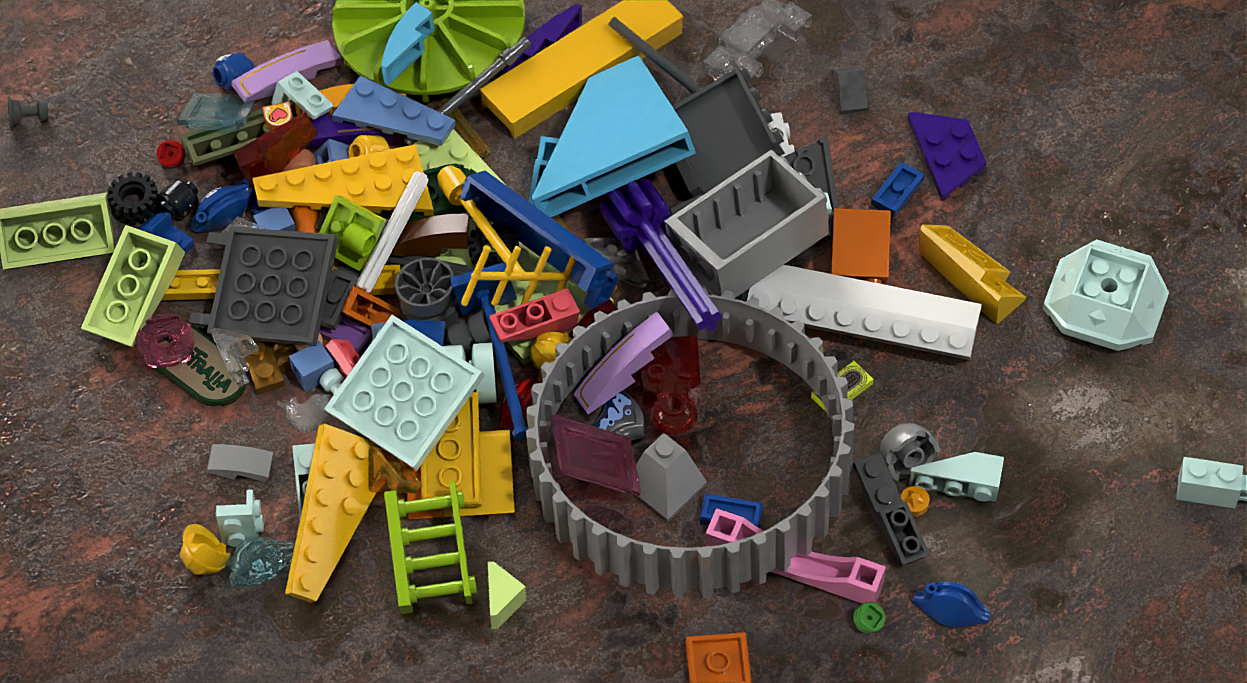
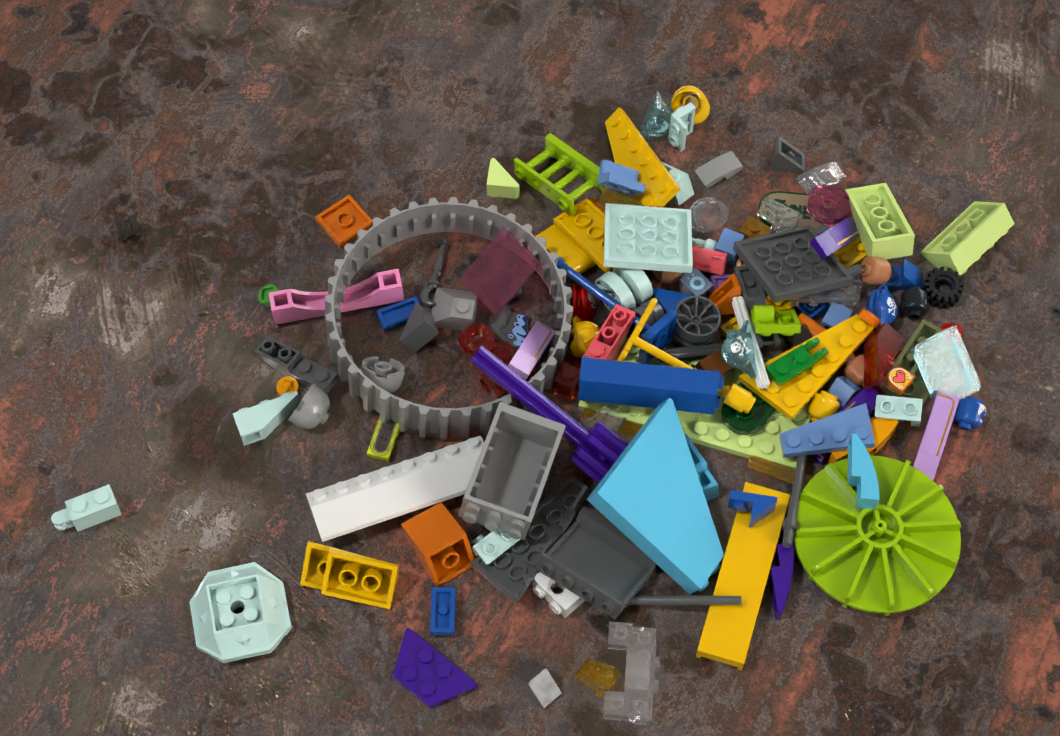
camera: 145 degrees right, 5 degrees up
blue hat [912,581,991,627] -> none
none -> light grey cylinder [360,357,405,394]
none -> dark grey slope [399,303,439,352]
none -> dark grey piece [420,239,449,306]
none -> clear yellow slope [574,658,621,698]
none -> medium blue panel [597,160,646,196]
none -> clear light blue hat [721,320,757,379]
none -> blue slope [728,490,777,528]
none -> green hinge [766,337,829,387]
none -> dark grey slope [772,136,805,173]
none -> clear slope [796,161,846,194]
none -> slope [810,216,860,259]
none -> orange tile [858,307,881,328]
none -> nougat head [859,256,892,286]

